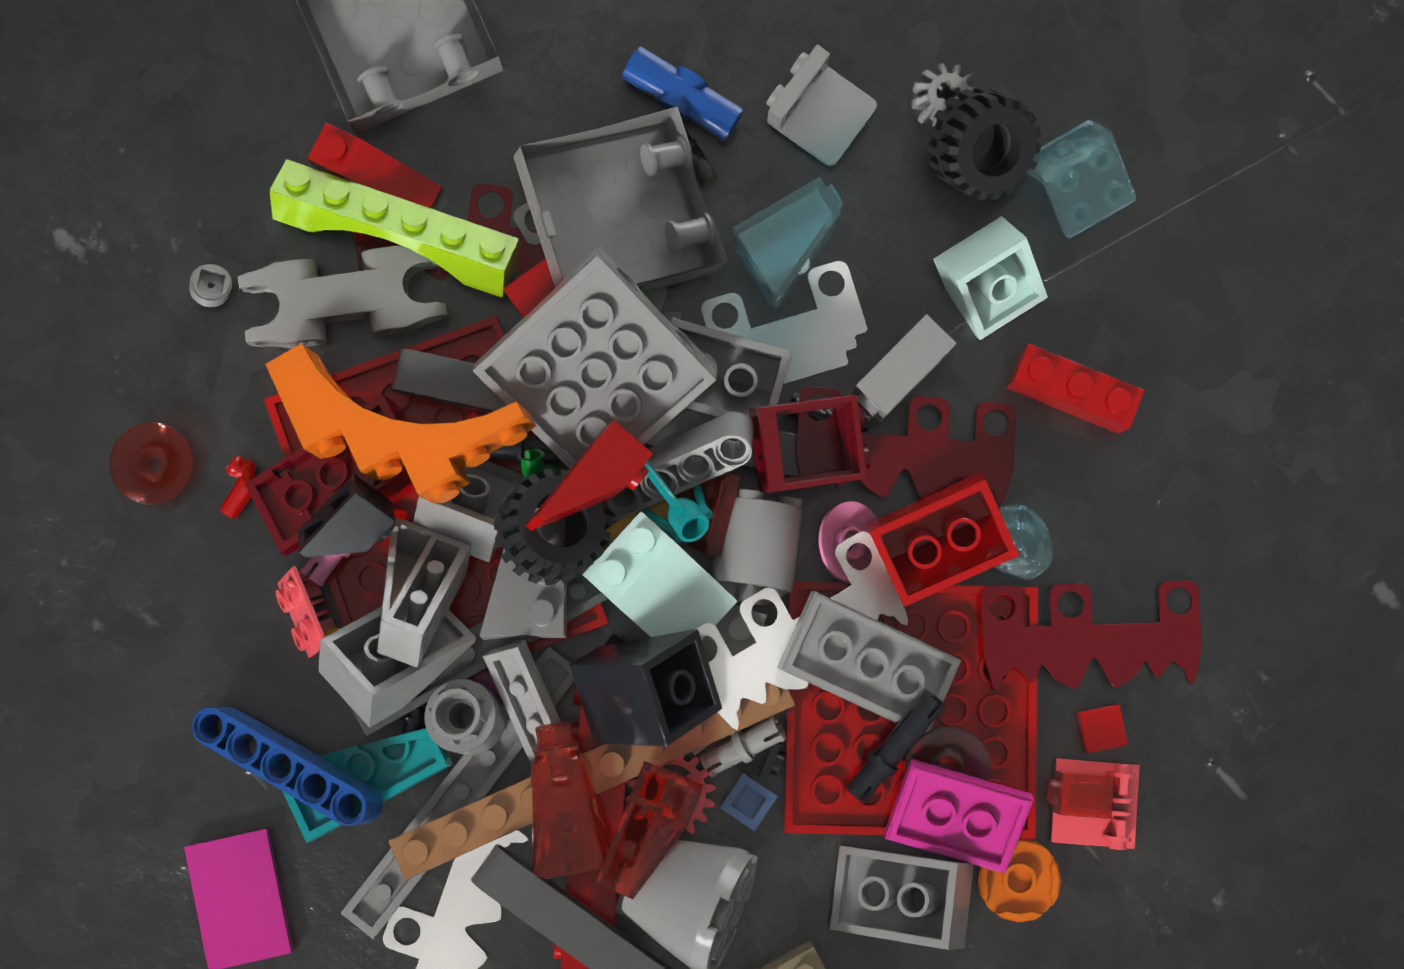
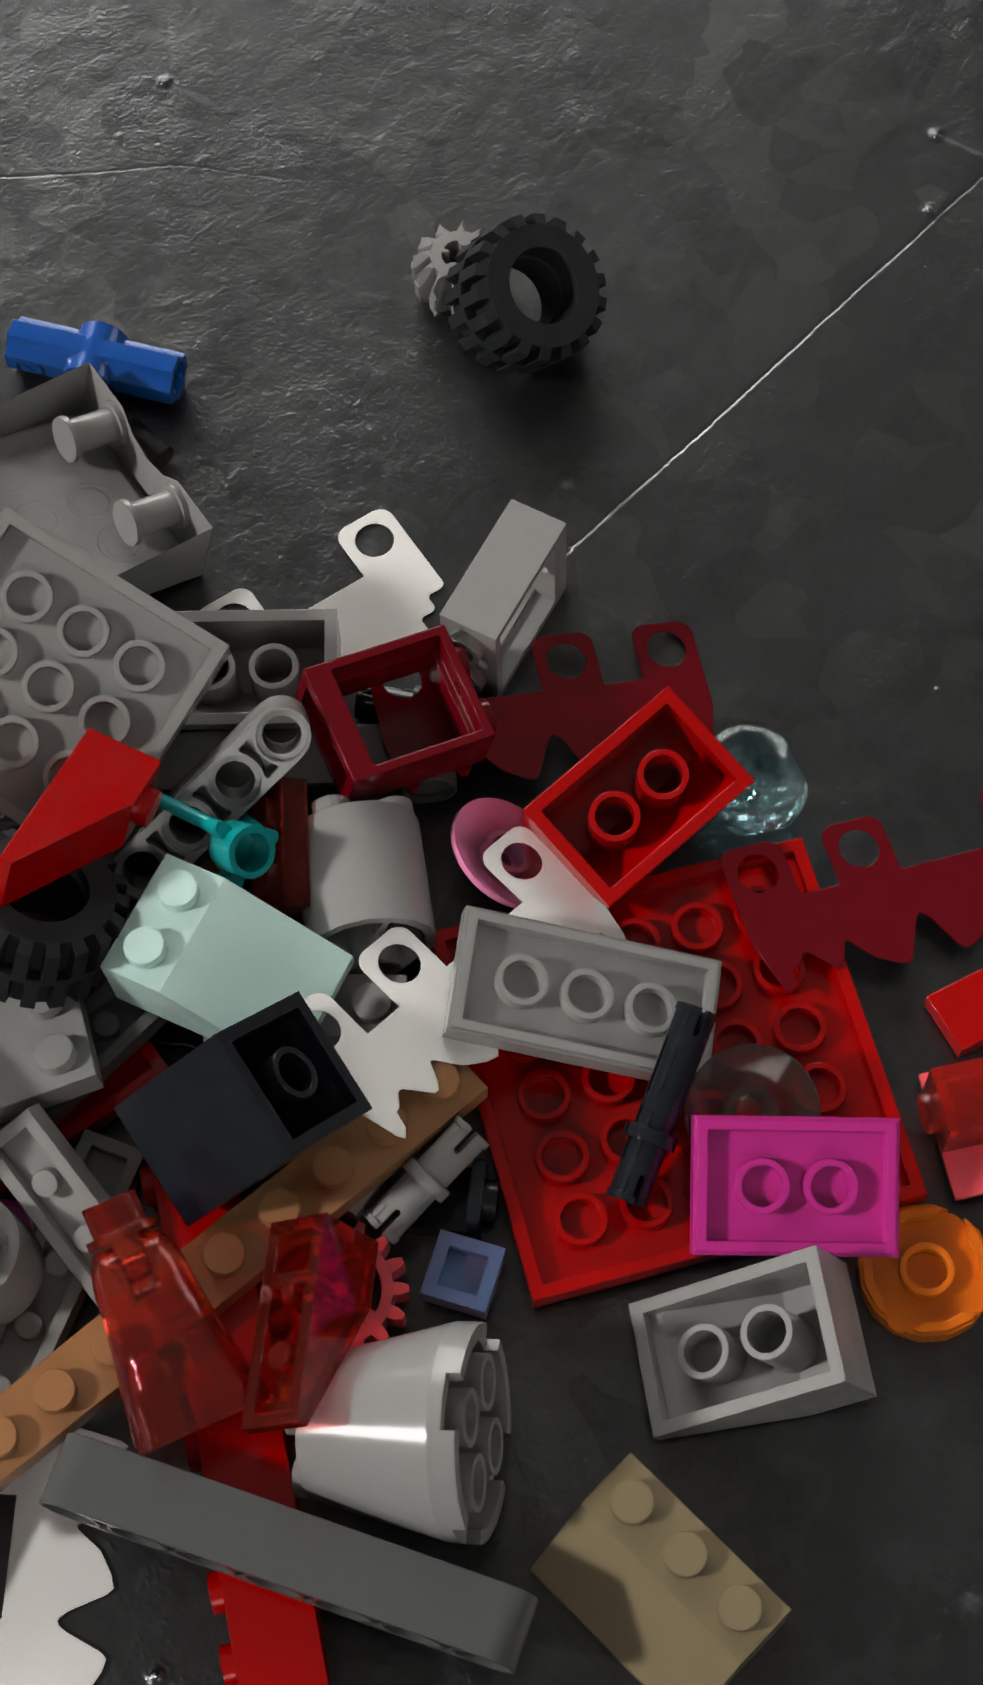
camera: 10 degrees left, 20 degrees down
clear light blue slope [733,177,843,314] -> none
light grey bracket [766,45,877,166] -> none
light aqua slope [933,216,1048,340] -> none
red brick [1006,344,1145,434] -> none
clear light blue bracket [1026,120,1136,238] -> none

